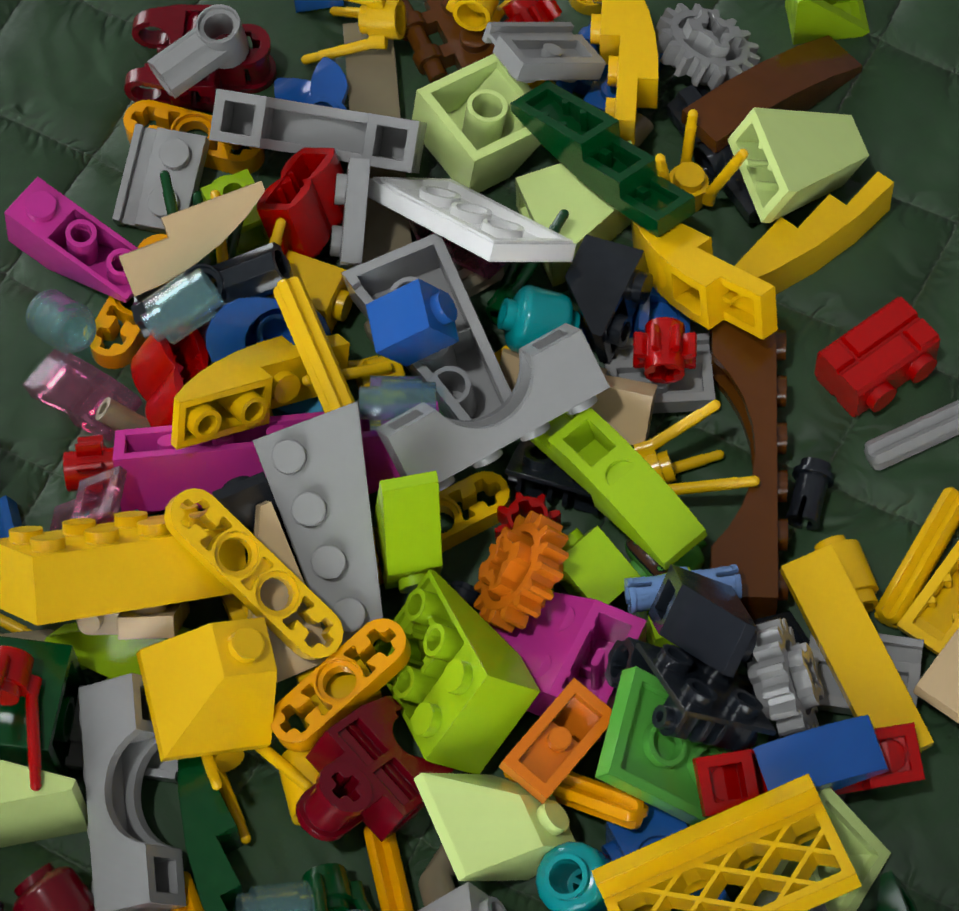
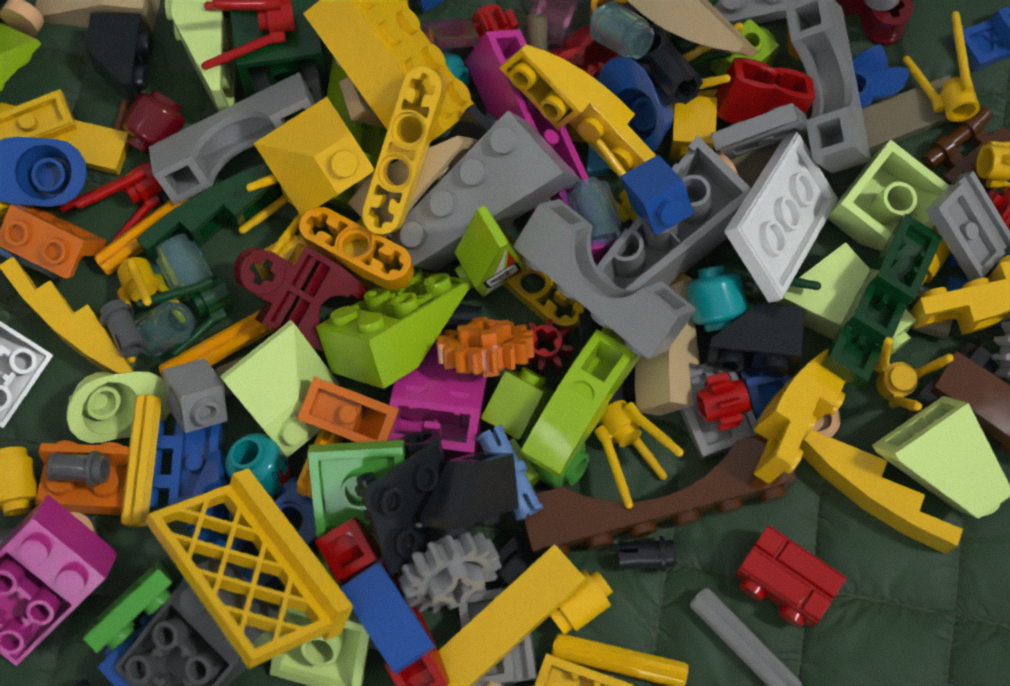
camera: 70 degrees right, 10 degrees up
yellow axle [273,276,355,413] -> none

